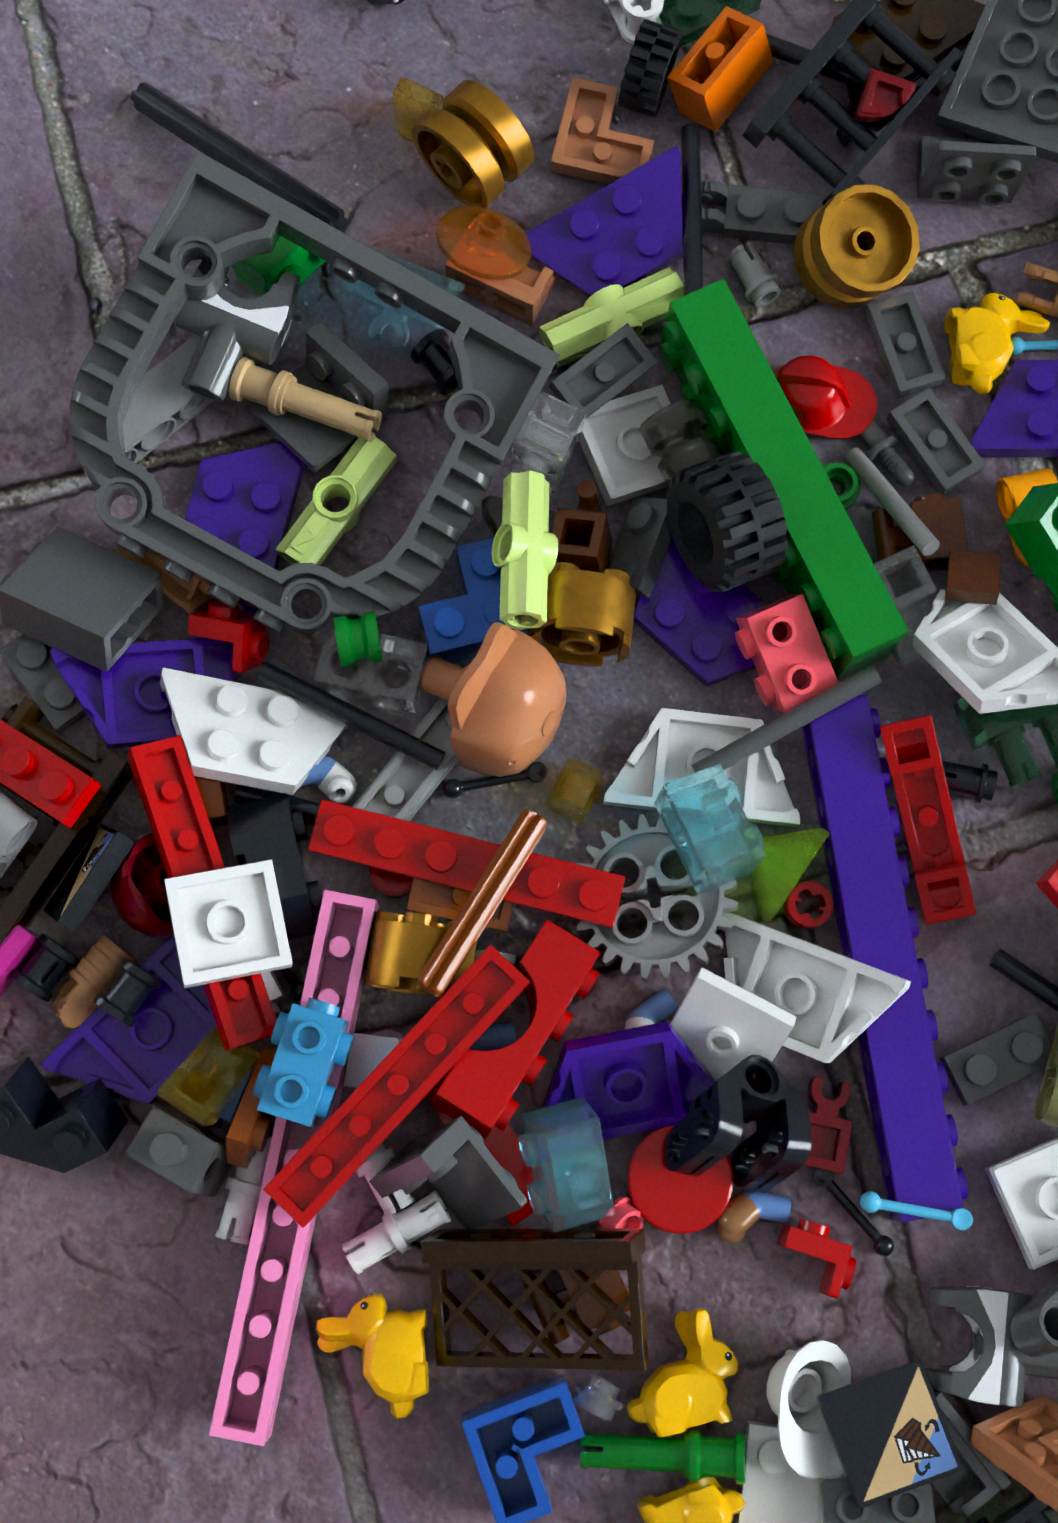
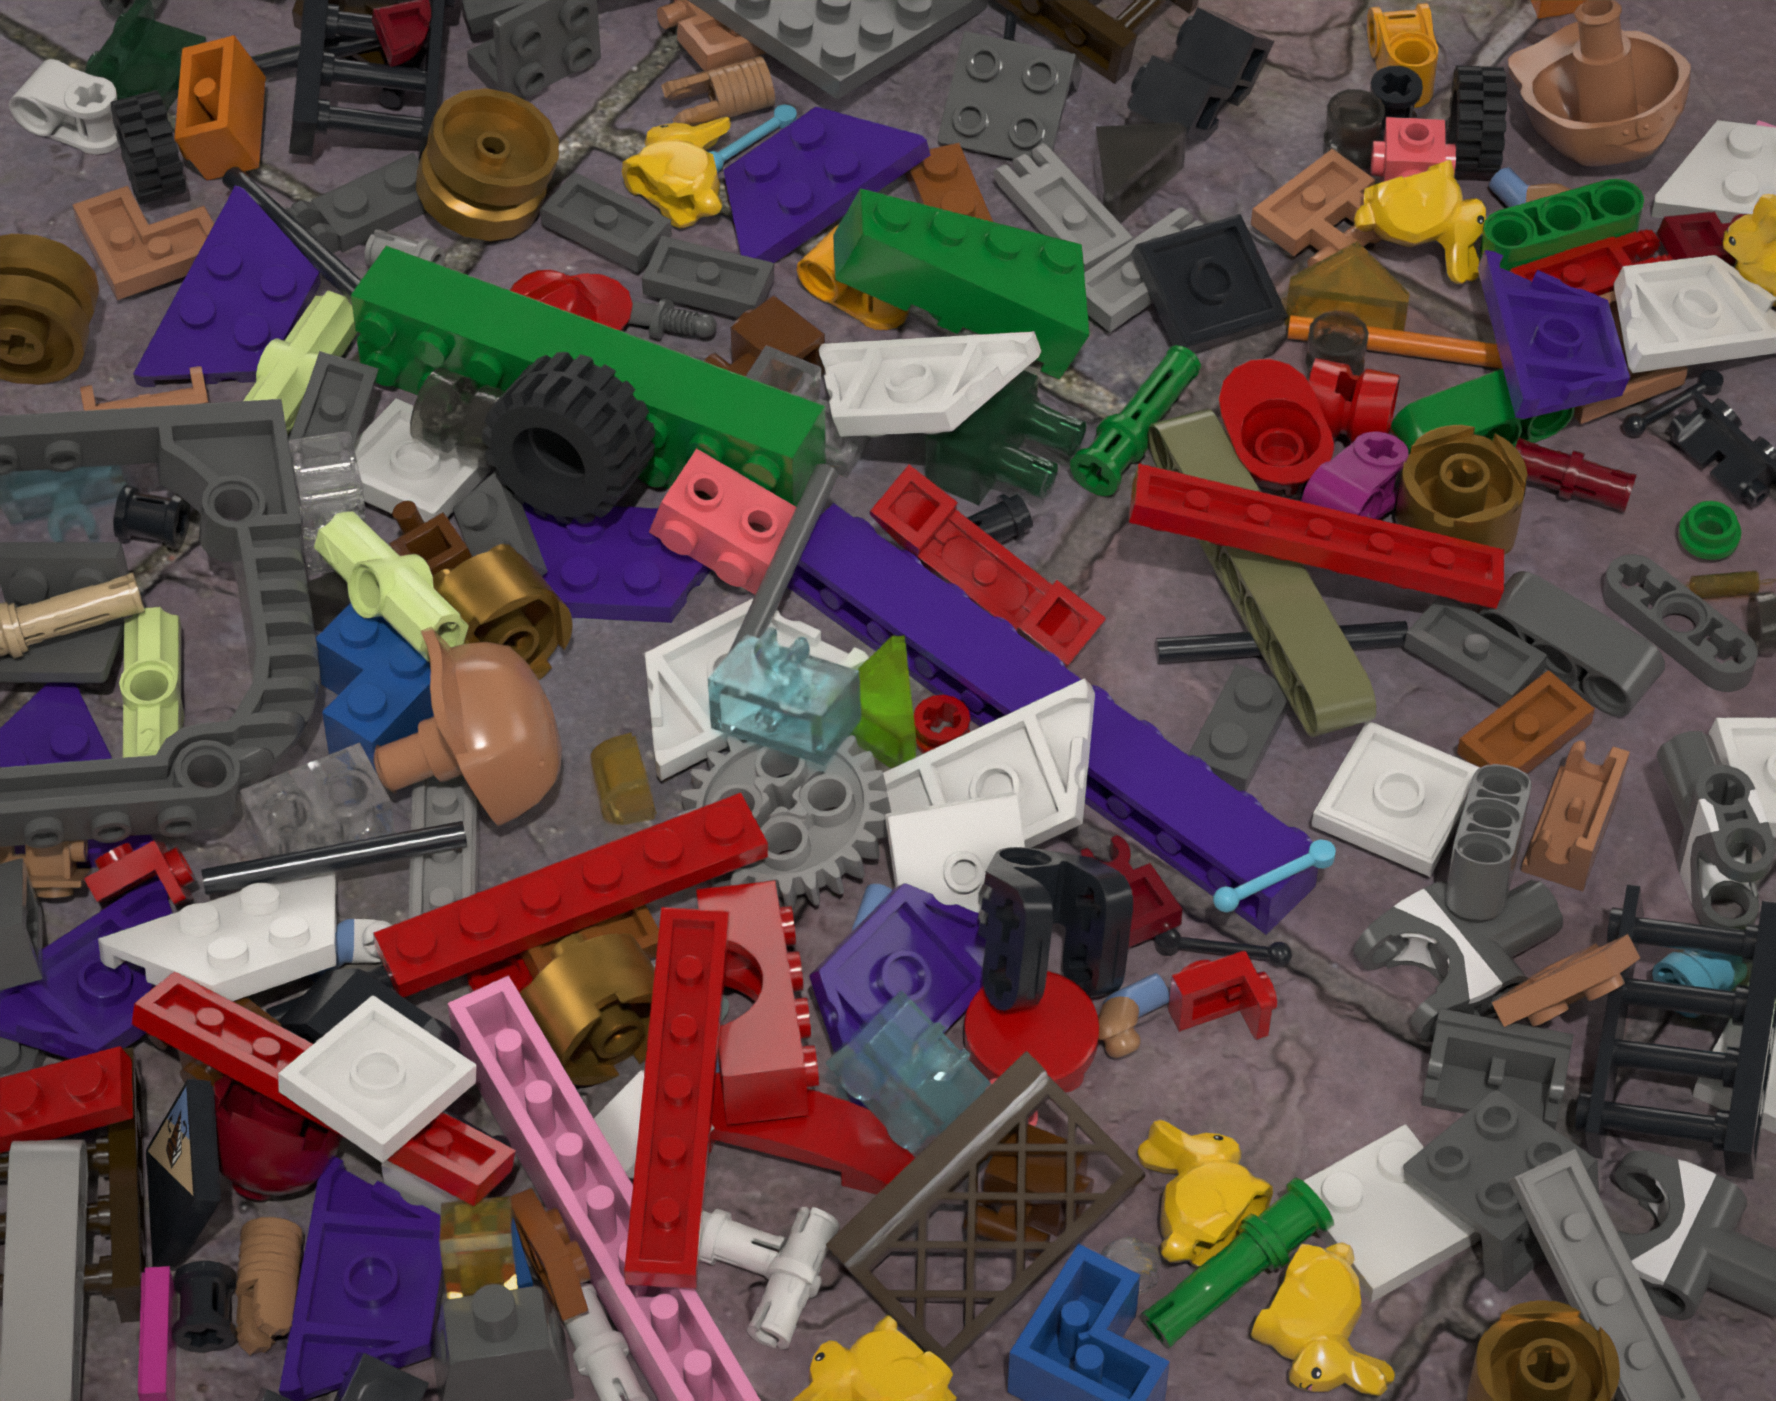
camera: 35 degrees left, 25 degrees down
black bush [93,957,163,1028] -> none
dark azure brick [253,998,354,1127] -> none
green wheel [334,611,383,668] -> none
dark grey bracket [369,1116,527,1229] -> none
dark orange axle [418,809,547,997] -> none
clear orange dish [436,206,531,280] -> none
black hinge [443,762,547,798] -> none
white piece [766,1340,851,1479] -> none
tile [816,1359,964,1509] -> none
light grey bar [845,448,940,556] -> none
reddish brown tile [945,549,1001,605] -> none

